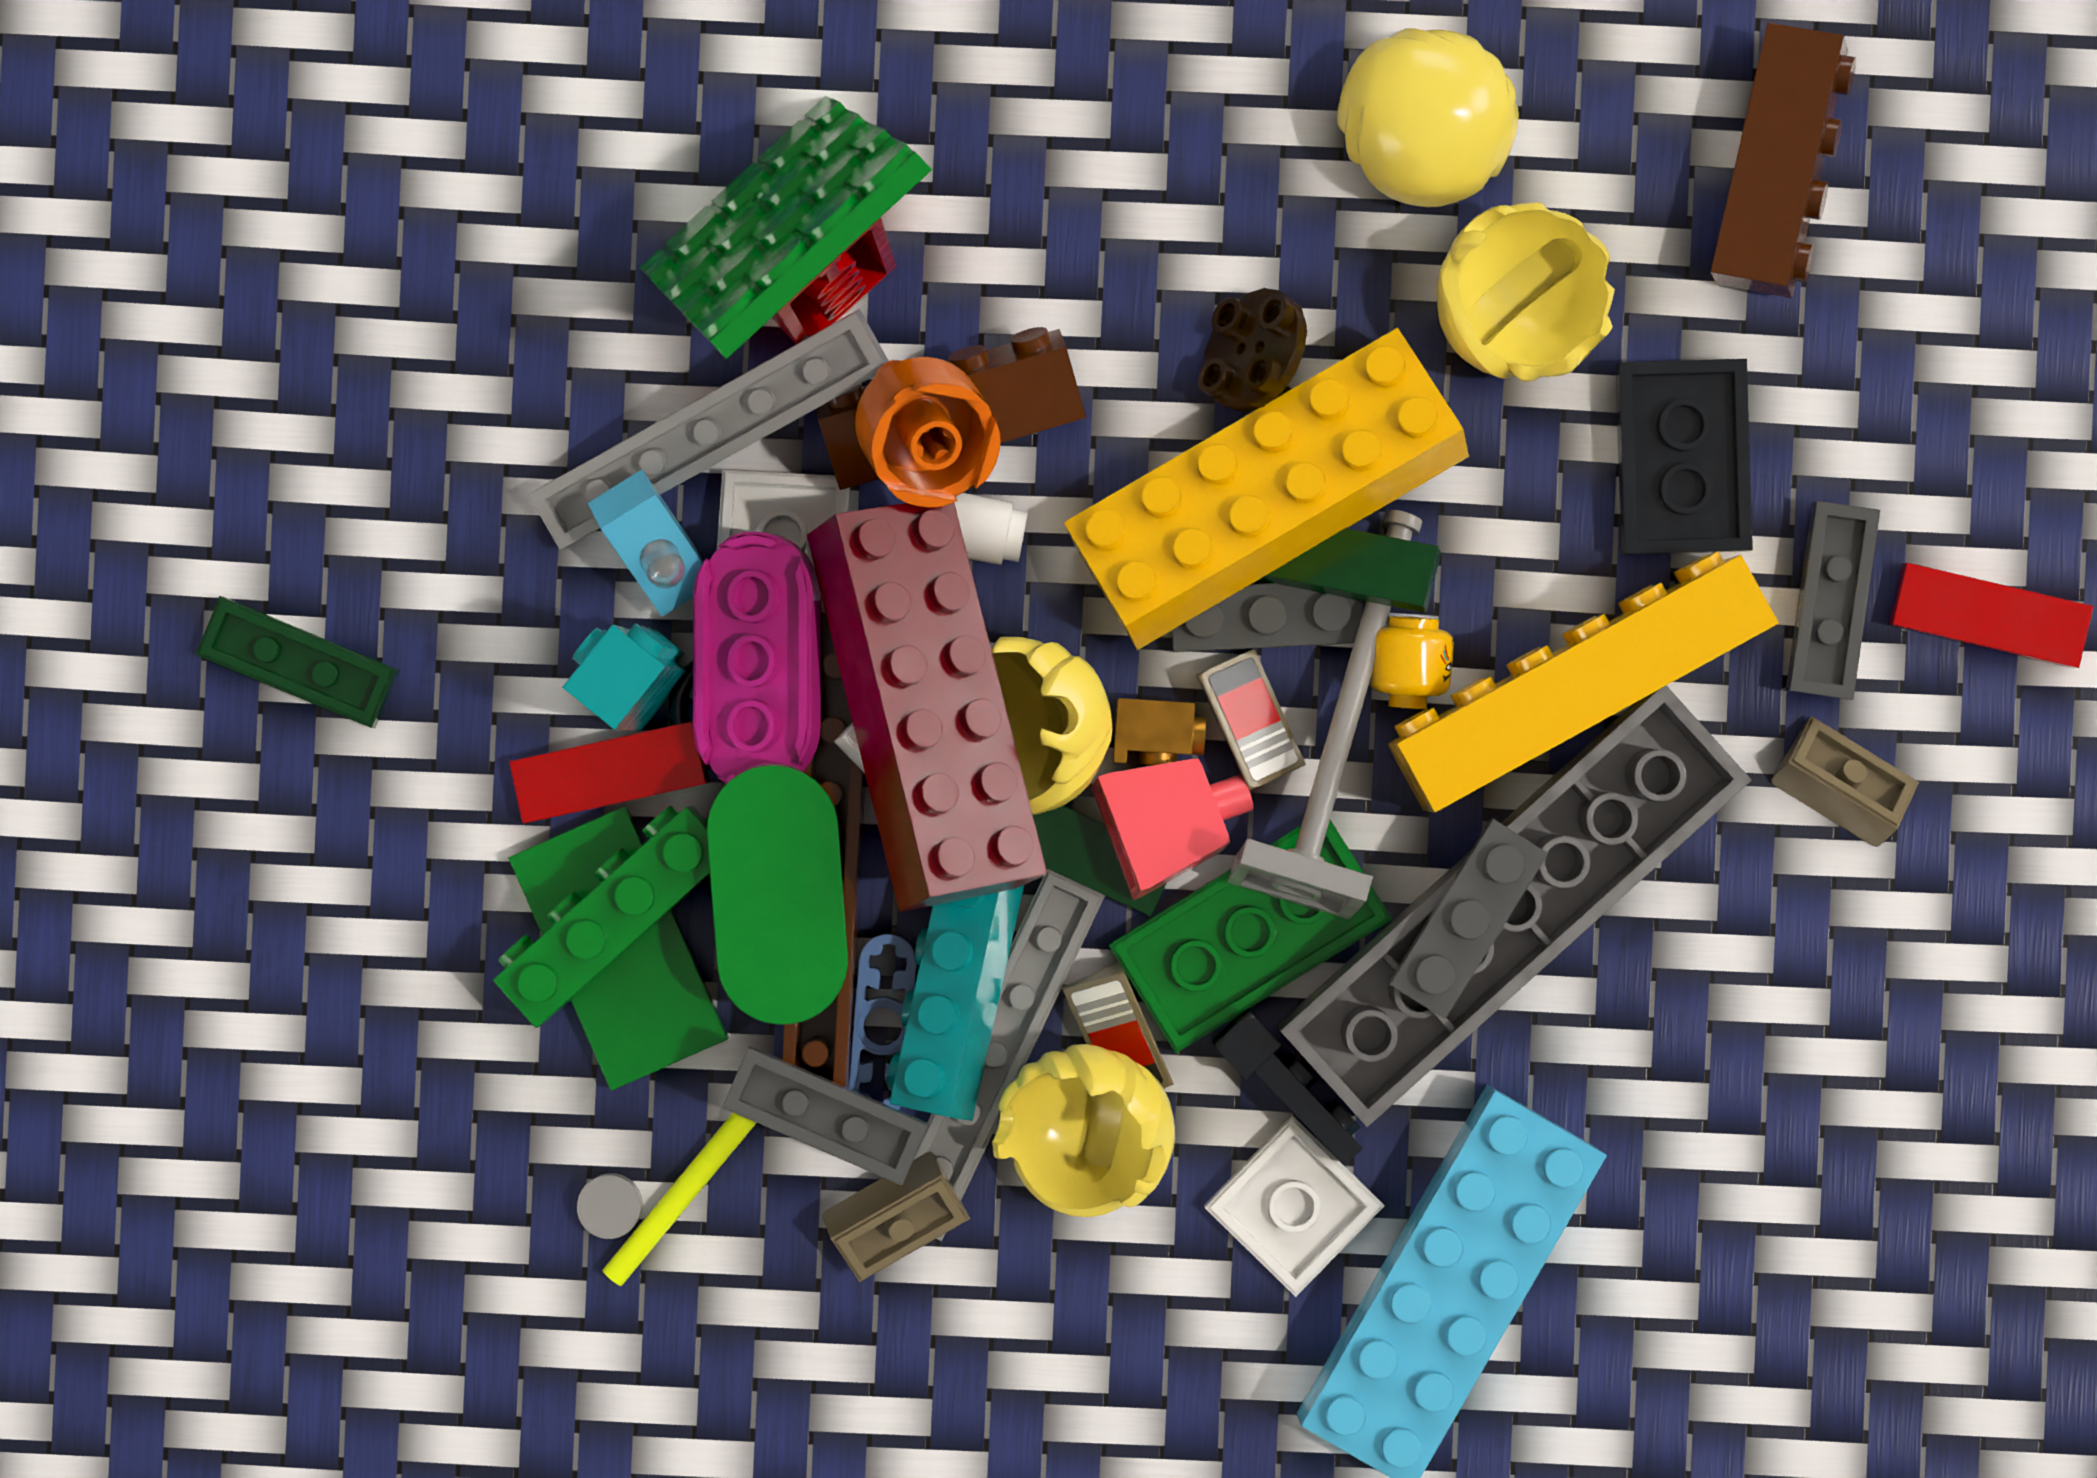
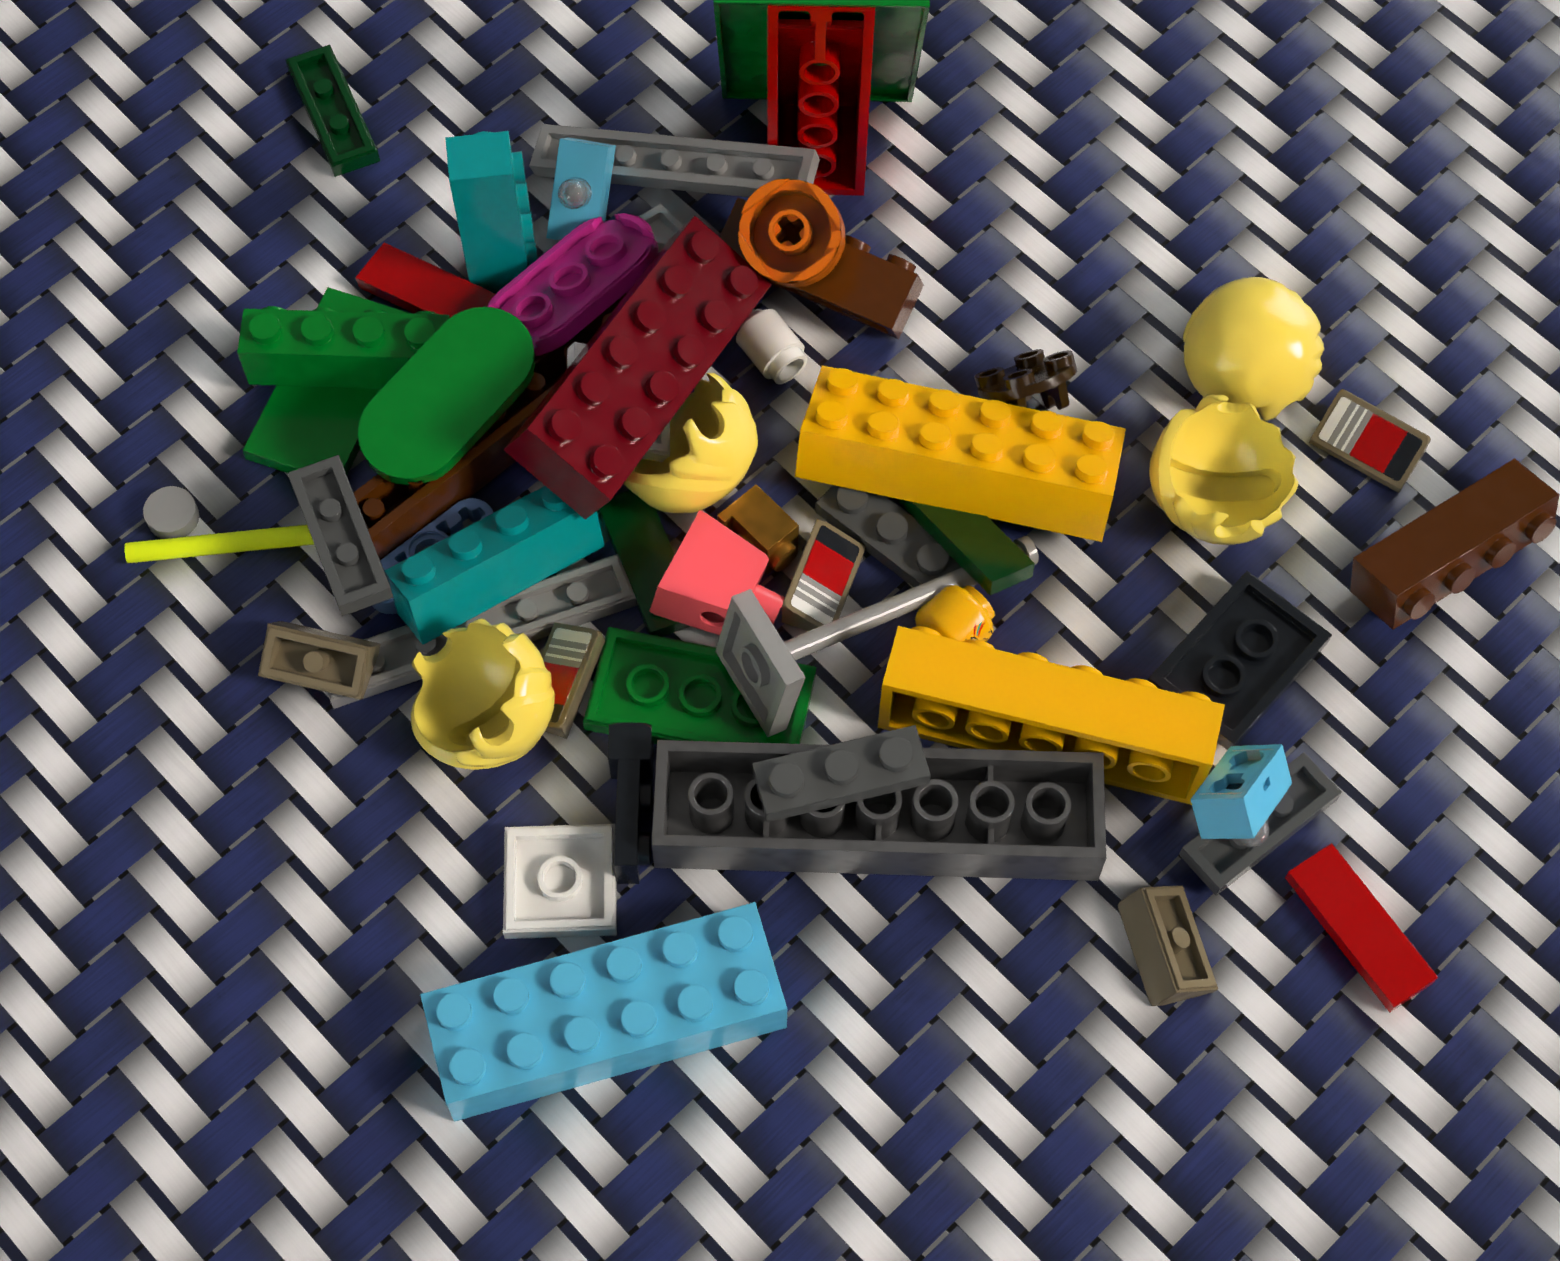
camera: 45 degrees right, 25 degrees down
none -> medium azure piece [1190,744,1292,847]
none -> slope [1309,389,1431,493]

